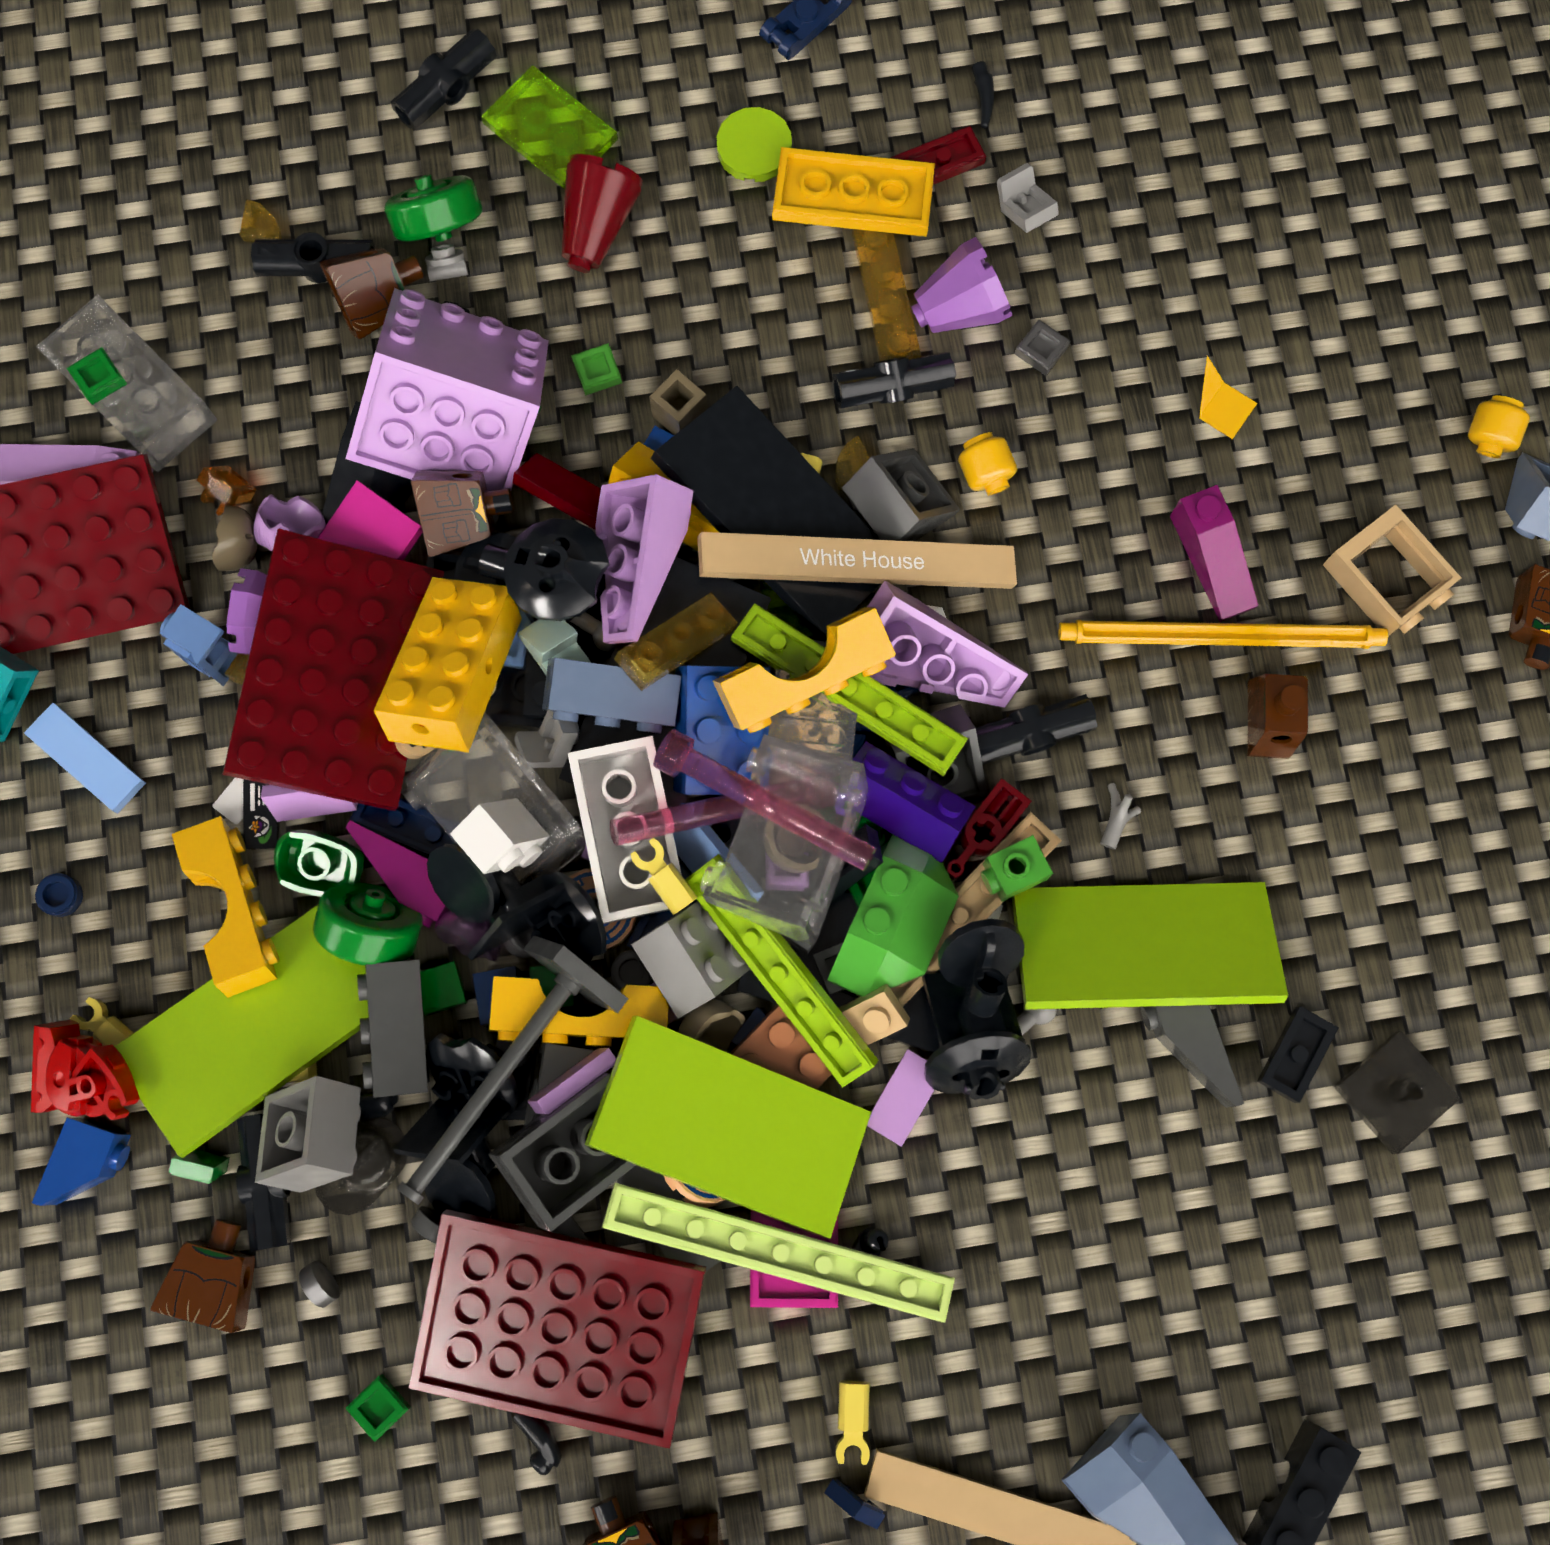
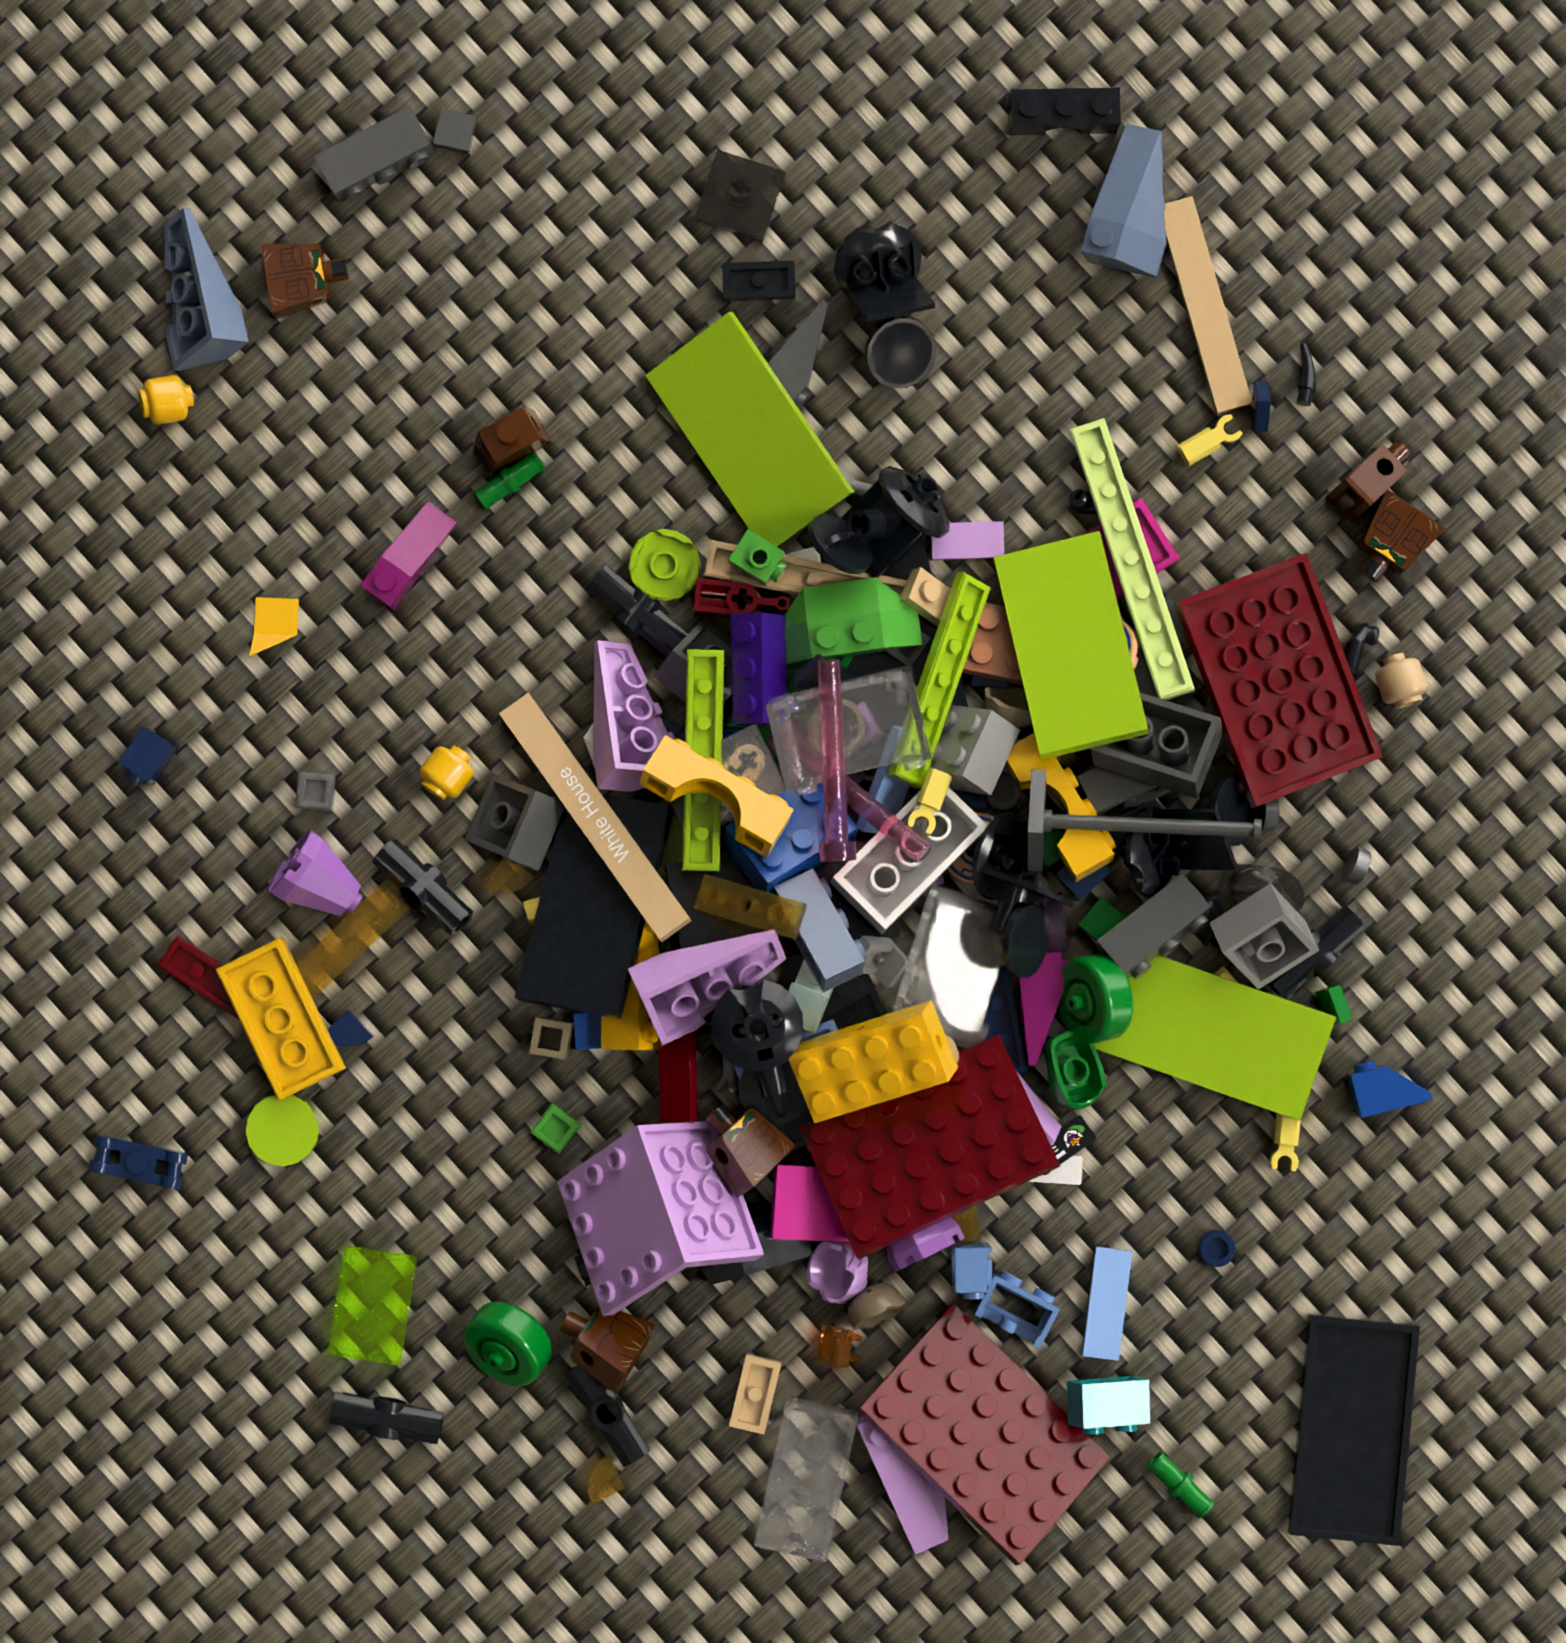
camera: 125 degrees left, 10 degrees up
red piece [31,1020,140,1120] -> none
green tile [67,347,127,405] -> none
reddish brown torso [150,1219,255,1333] -> none
yellow arch [172,816,279,998] -> none
green tile [345,1374,411,1442] -> none
light grey plate [425,244,469,282] -> none
white brick [450,798,550,874] -> none
lavender tile [527,1048,616,1115] -> none
dark red cone [562,154,643,273] -> none
black helmet [971,61,994,129] -> none
light grey bracket [997,163,1059,233] -> none
yellow piece [1058,620,1388,649] -> none
light grey bar [1100,783,1141,850] -> none
tan window [1323,505,1462,636] -> none
none -> dark blue brick [118,726,179,786]
none -> dark blue tile [327,1010,374,1046]
none -> green pin [474,450,547,510]
none -> lime tile [628,529,701,602]
none -> tan plate [729,1353,782,1435]
none -> black piece [834,221,936,388]
none -> medium blue window [973,1271,1060,1348]
none -> tan head [1375,653,1428,709]

